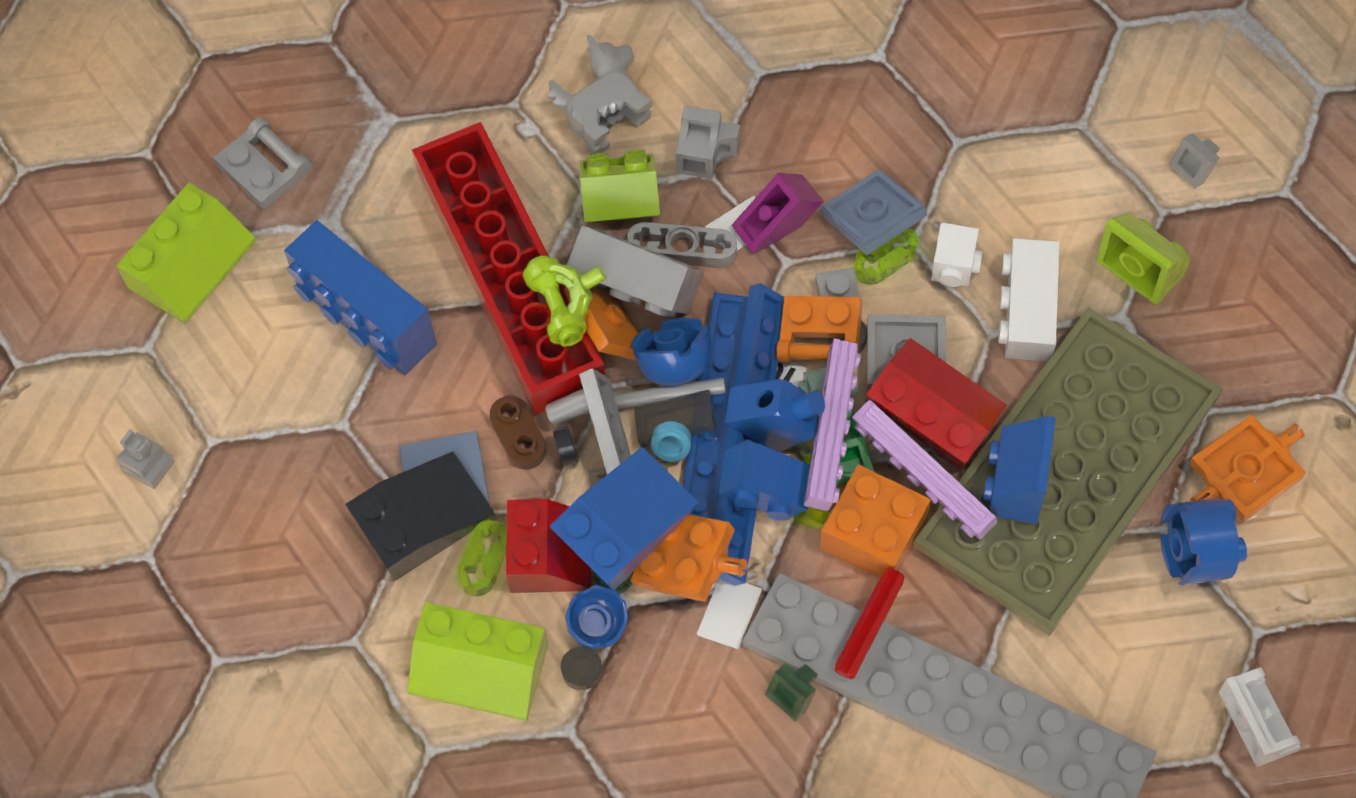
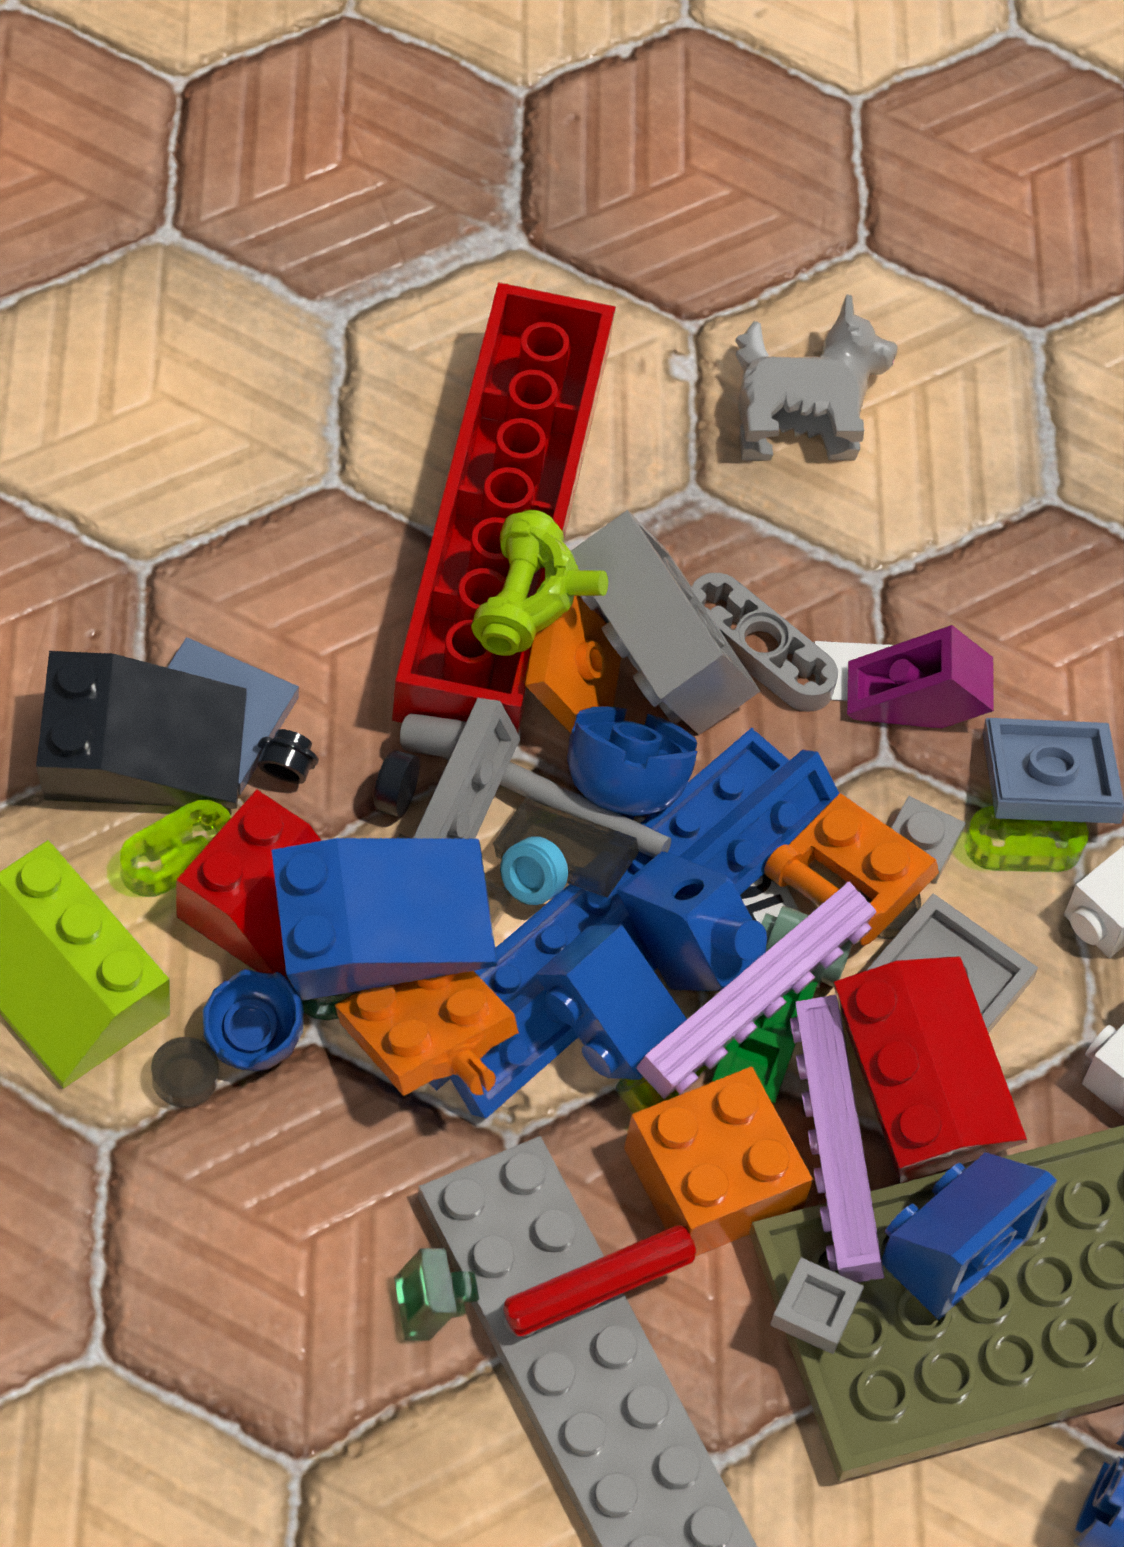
camera: 25 degrees right, 5 degrees down
lime slope [116,183,256,324] -> none
light grey plate [213,117,312,210] -> none
blue brick [284,220,437,376] -> none
reddish brown plate [490,396,546,470] -> none
lime slope [579,149,660,222] -> none
light grey brick [675,106,740,179] -> none
white sticker [697,579,762,649] -> none
none -> black plate [257,729,319,784]
none -> light grey plate [770,1257,864,1354]

